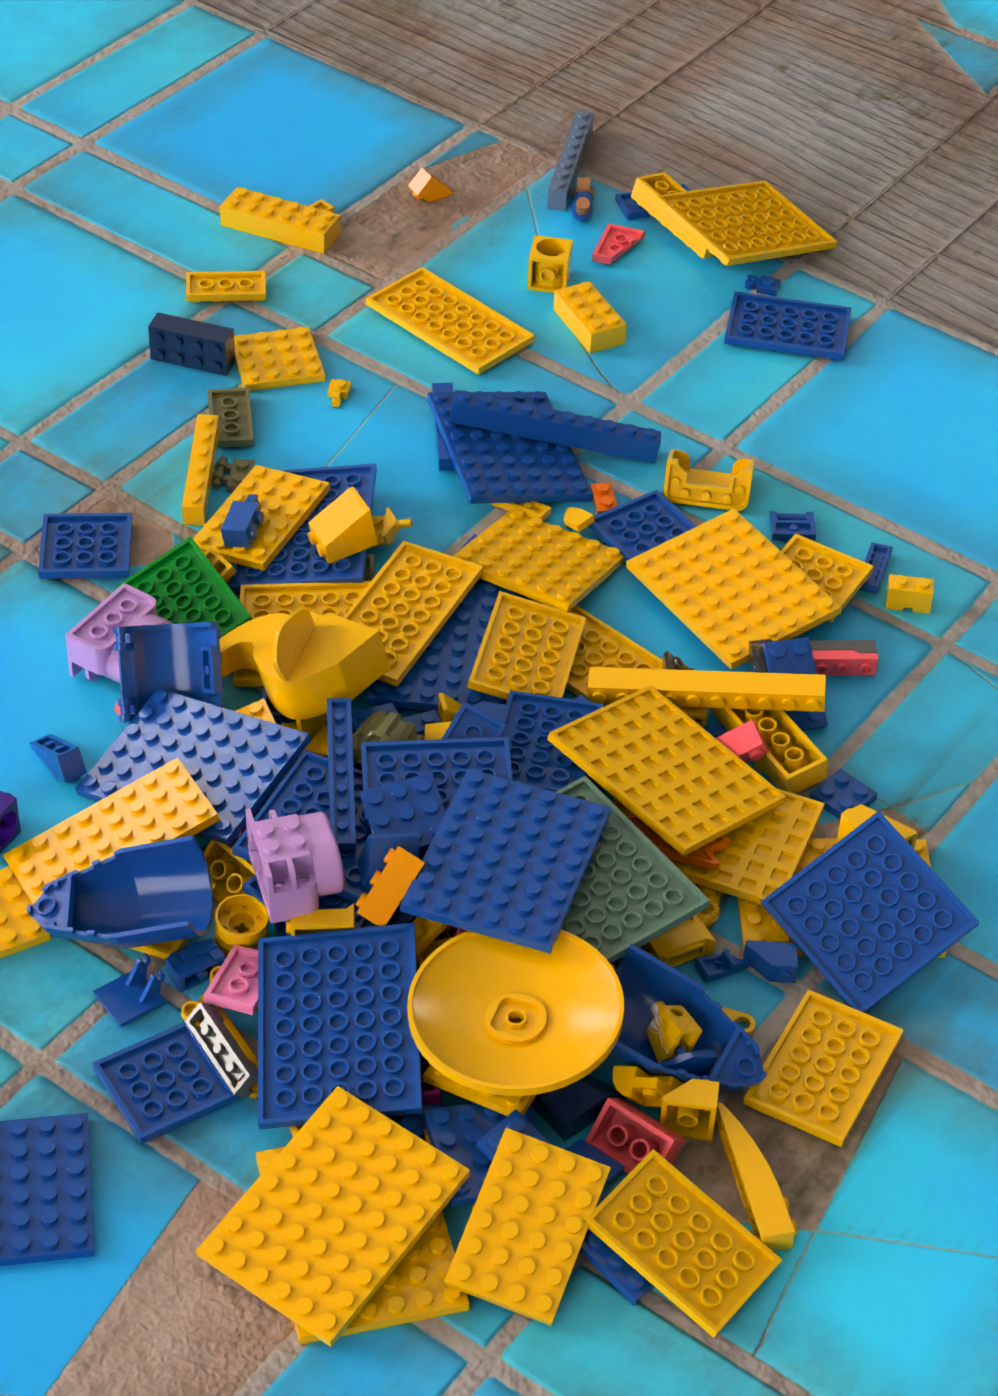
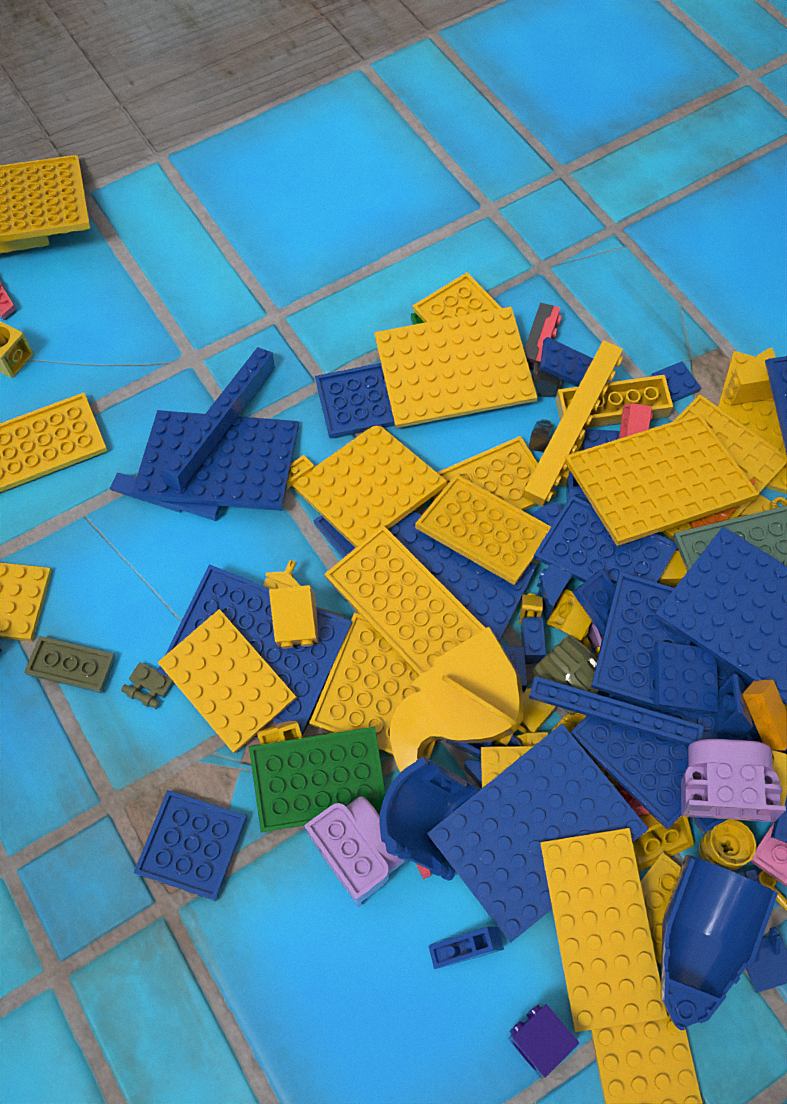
camera: 65 degrees left, 20 degrees up
yellow brick [182,414,220,526] -> none
blue hinge [221,494,264,548] -> none
yellow plate [328,379,352,407] -> none
yellow brick [553,281,627,353] -> none
yellow slope [564,507,595,533] -> none
orange plate [590,482,618,515] -> none
yellow windscreen [663,449,755,511] -> none
blue plate [724,291,852,360] -> none
blue plate [744,275,781,297] -> none
blue plate [769,511,816,541] -> none
blue plate [859,542,893,594] -> none
yellow brick [885,574,934,614] -> none

